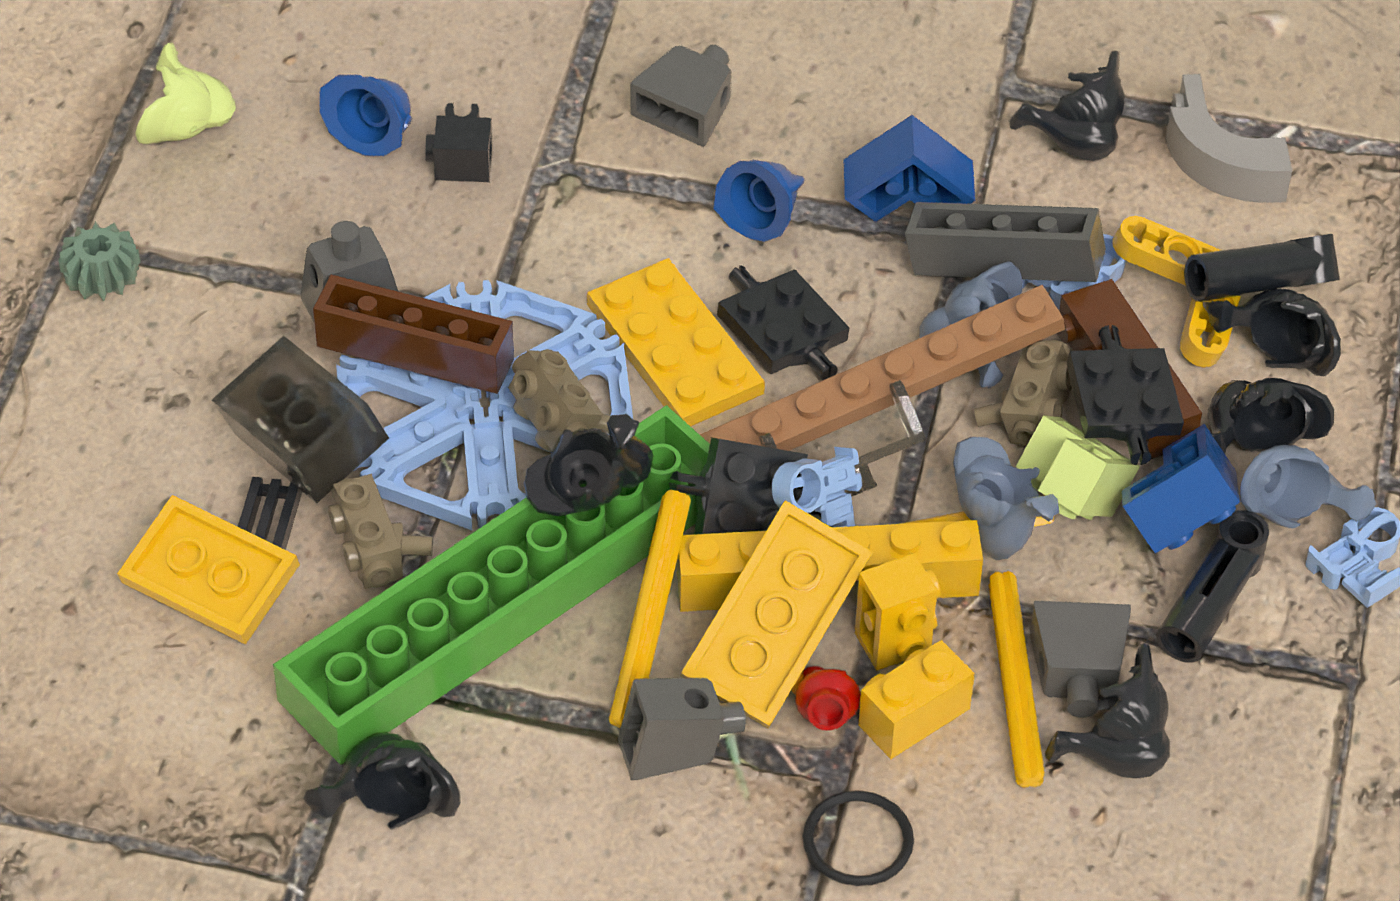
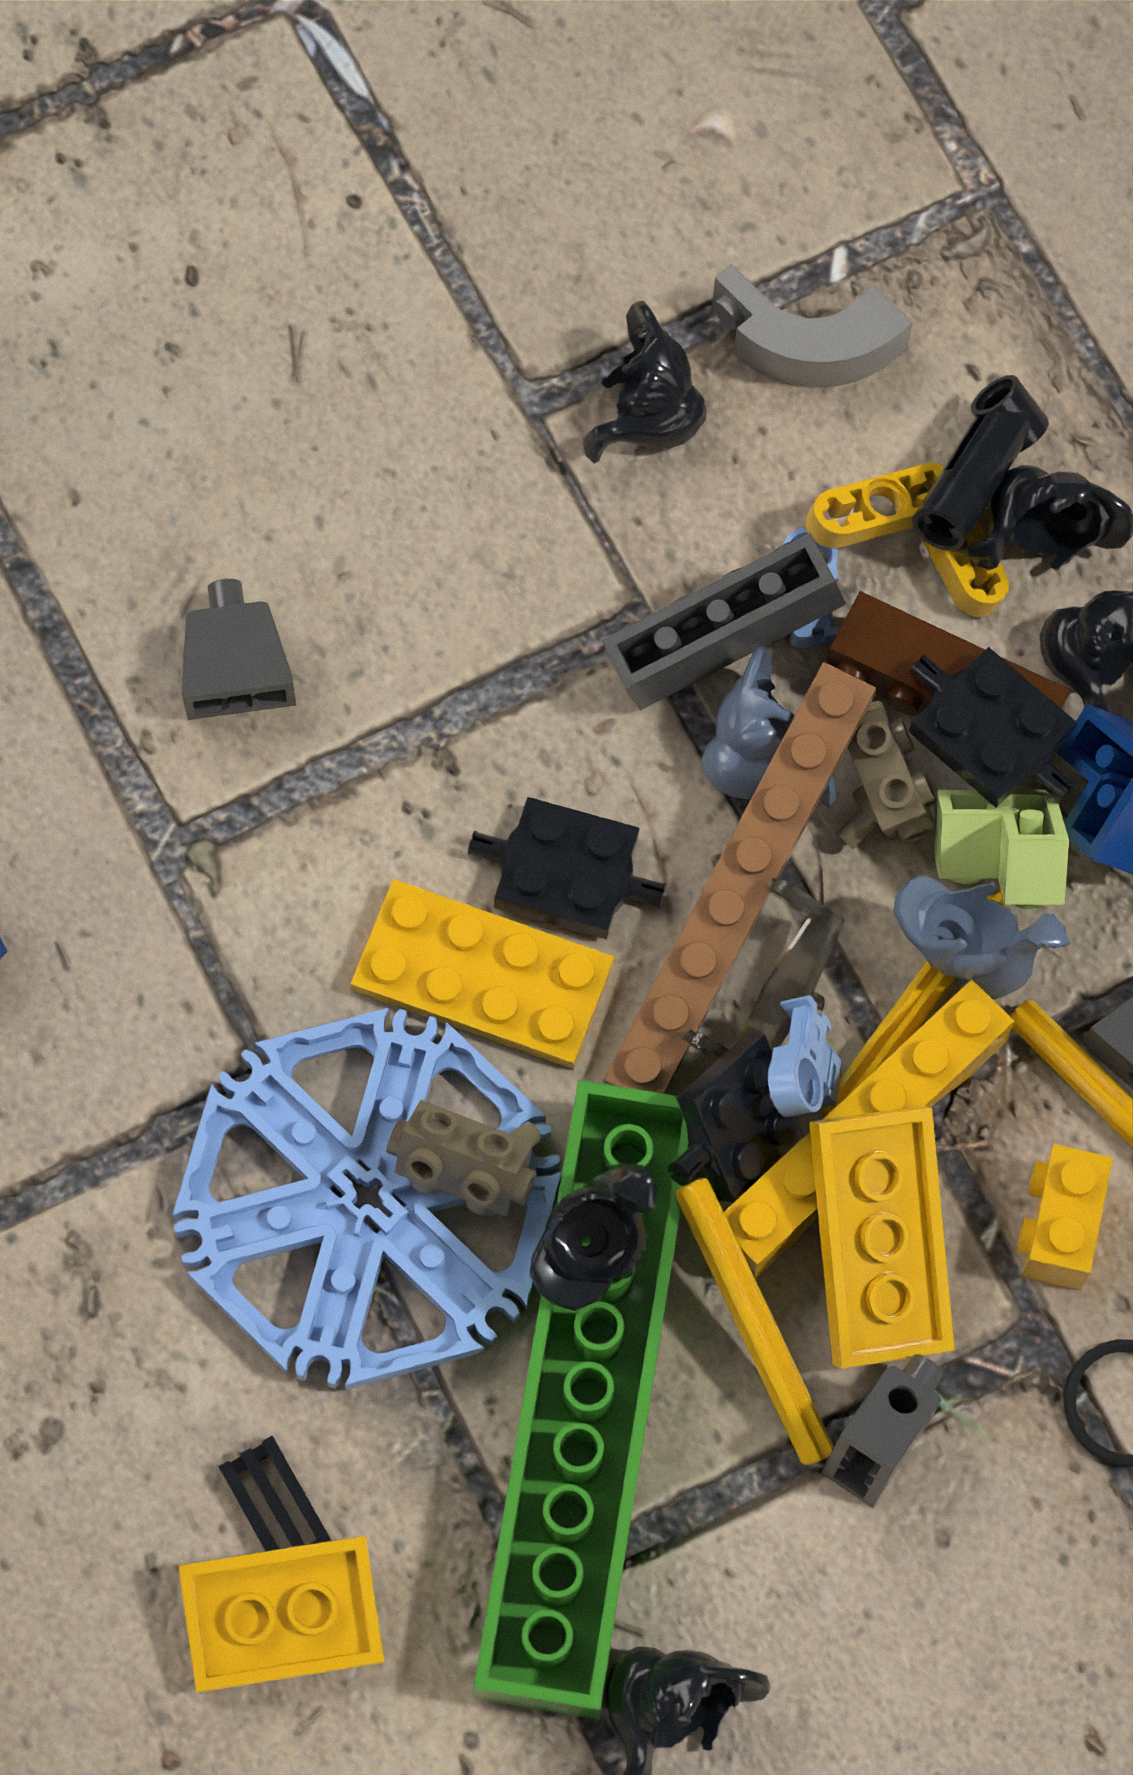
camera: 40 degrees left, 20 degrees up
clear smoke brick [211,336,389,504] -> none
dark grey torso [301,221,399,322] -> none
reddish brown brick [313,274,514,394] -> none
dark tan brick [328,474,433,589] -> none
black brick [425,103,493,182] -> none
blue piece [713,160,805,242] -> none
red animal [791,665,861,731] -> none
blue brick [843,115,975,222] -> none
yellow brick [855,553,940,671] -> none

